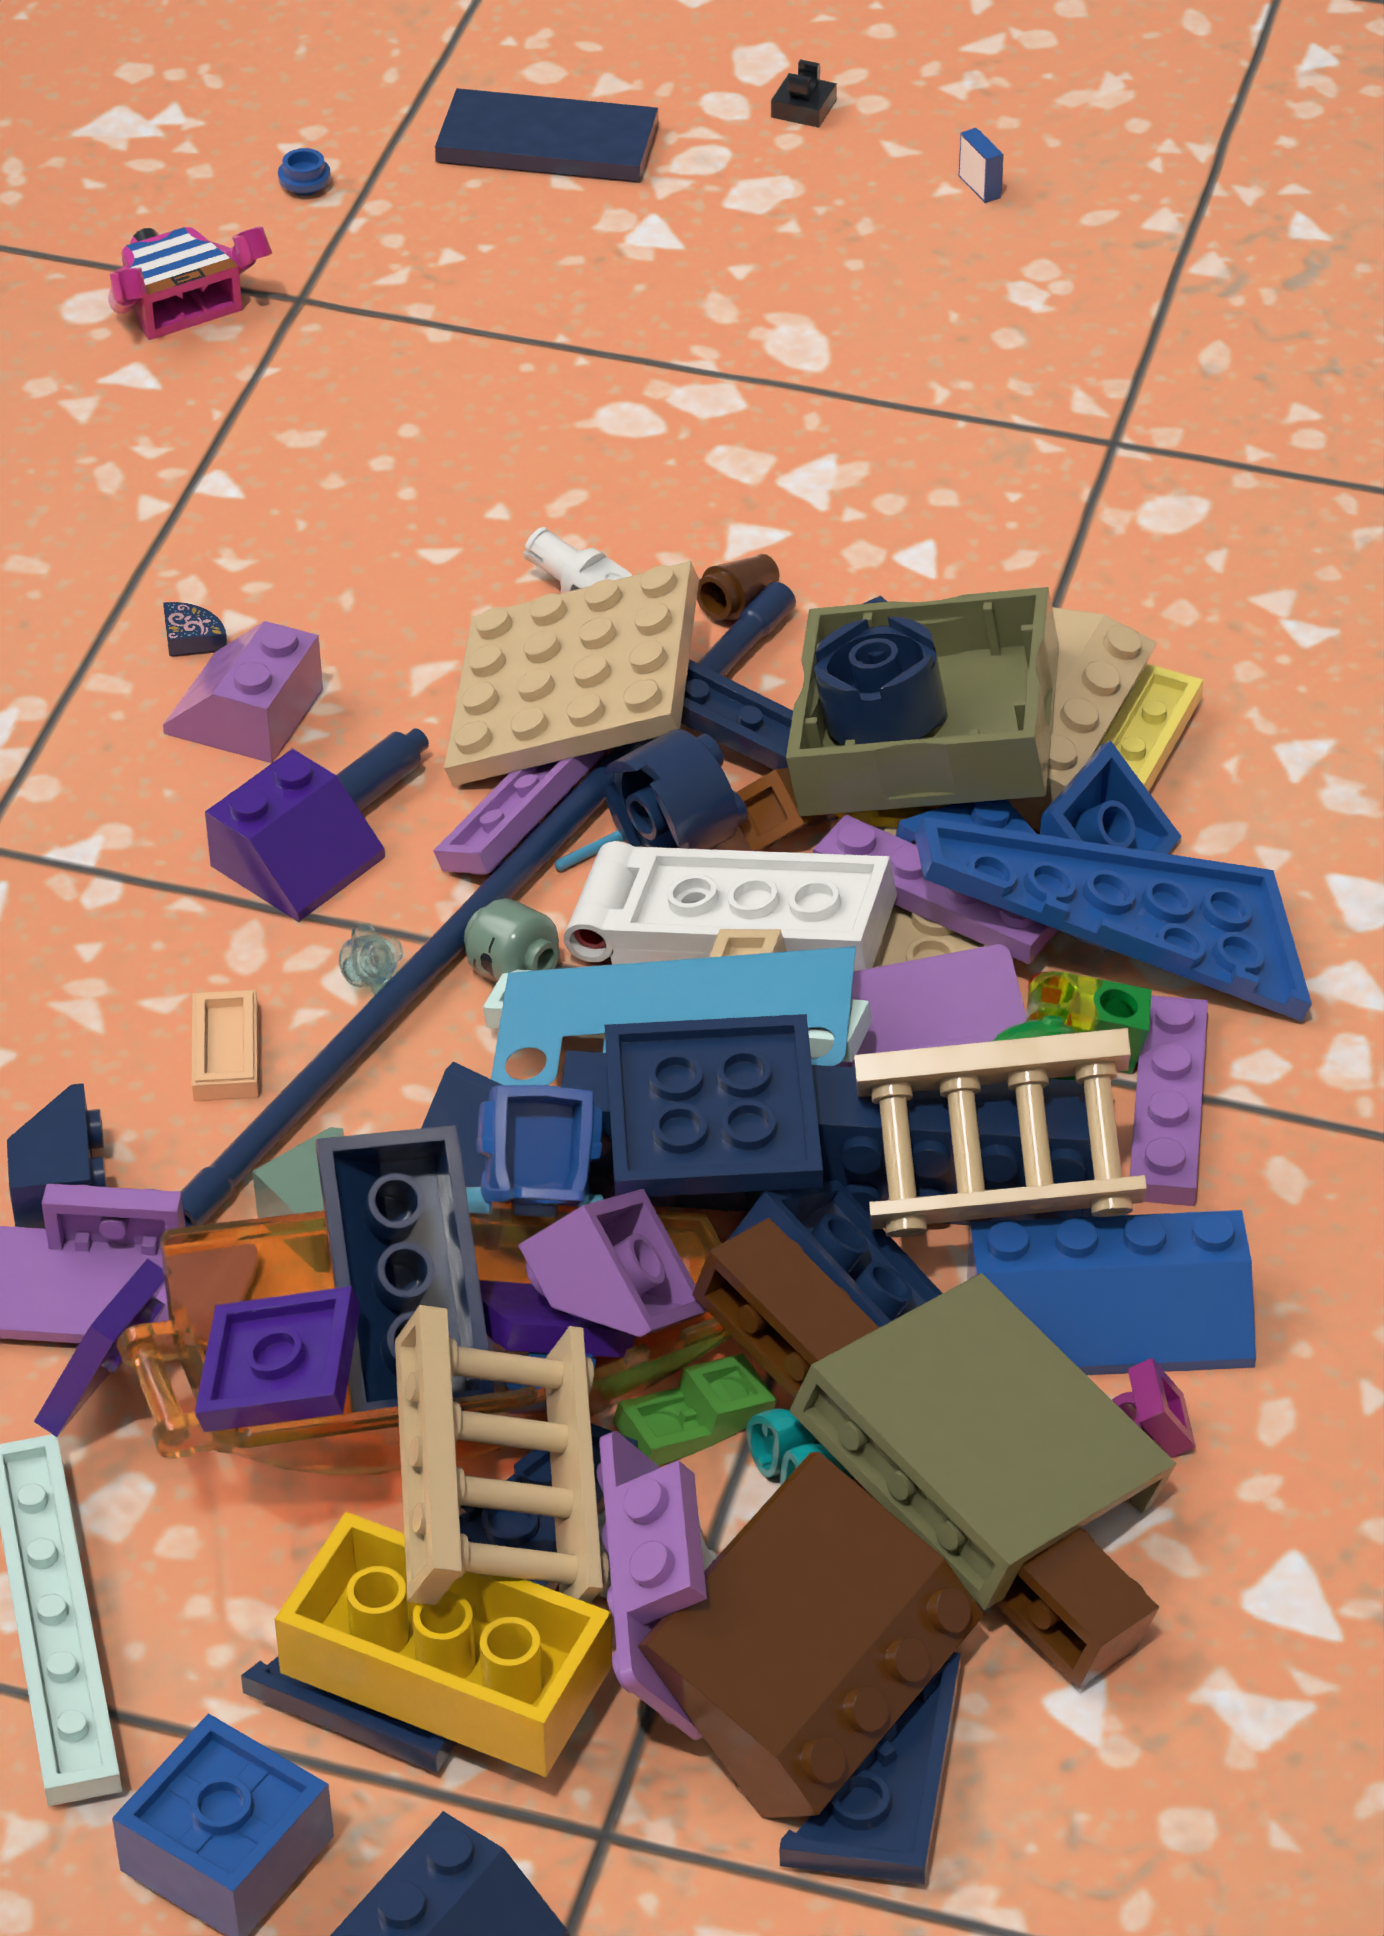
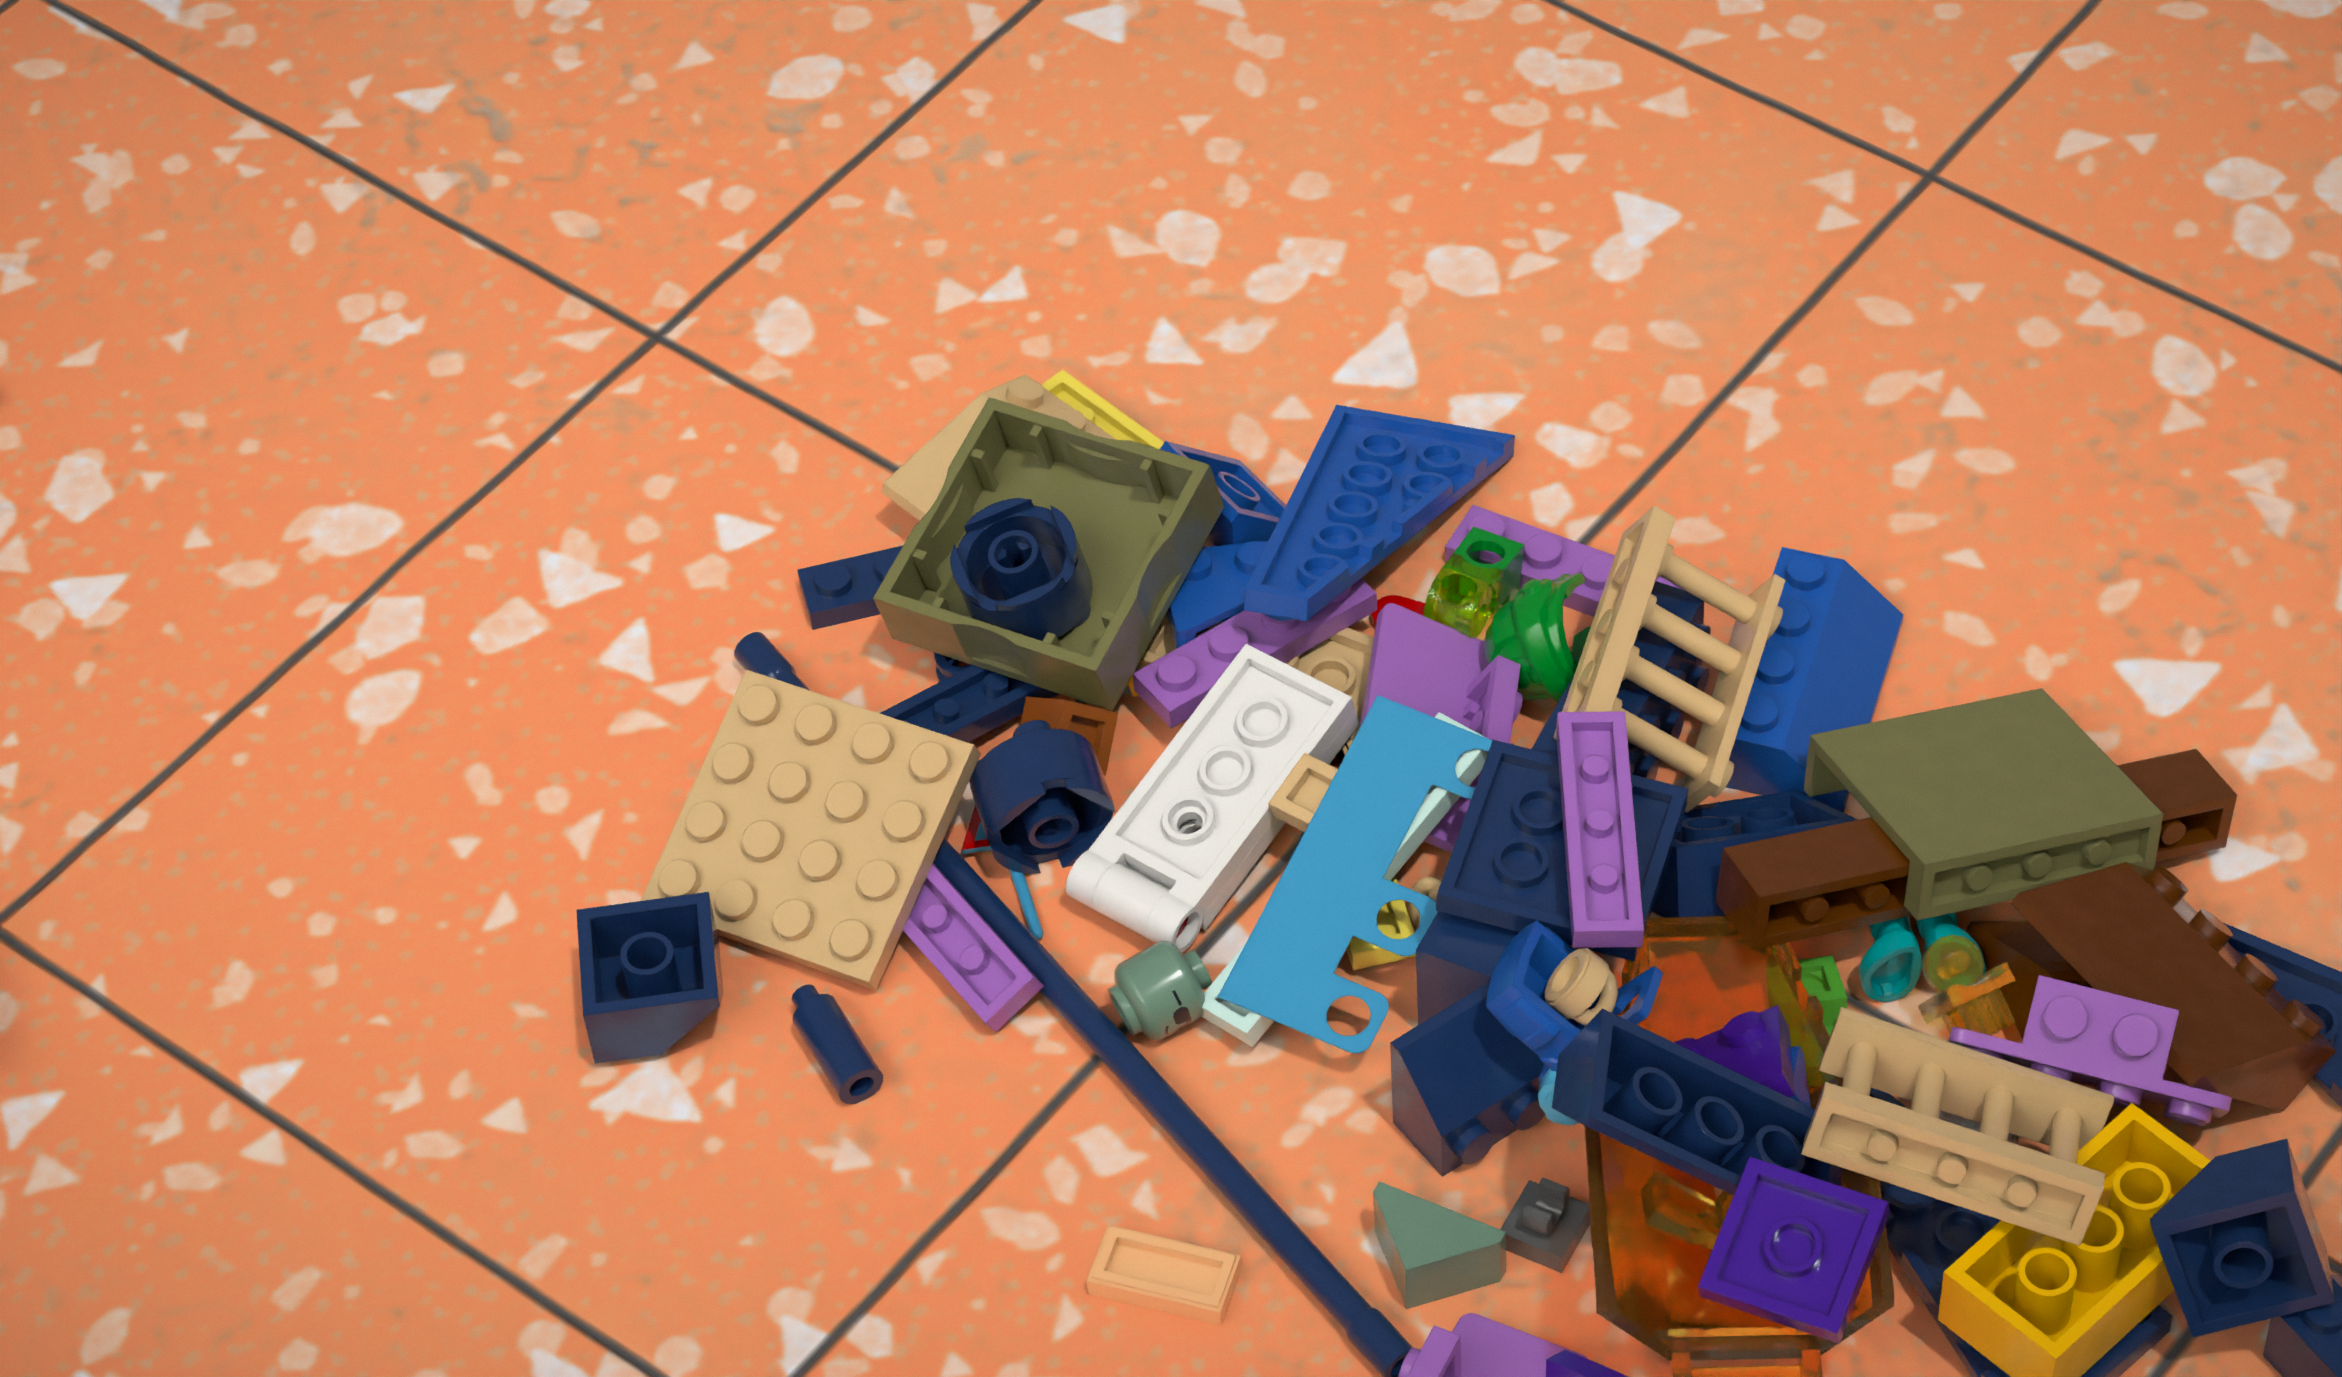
camera: 65 degrees left, 5 degrees up
dark blue tile [163,602,227,656] -> none
medium lavender slope [163,621,323,763] -> none
dark purple slope [205,748,385,922] -> none
clear light blue plate [339,923,403,995] -> none
medium lavender slope [518,1189,708,1337] -> none
white arm [523,527,632,593] -> none
reddish brown cone [697,554,780,621] -> none
blue tile [958,128,1004,203] -> none
magenta tile [1112,1358,1196,1458] -> none
none -> dark blue slope [576,892,723,1064]
none -> tan tile [1545,948,1618,1026]
none -> medium lavender plate [1556,711,1644,948]
none -> clear yellow hips [1918,935,2016,1036]
none -> dark blue slope [2150,1138,2335,1337]

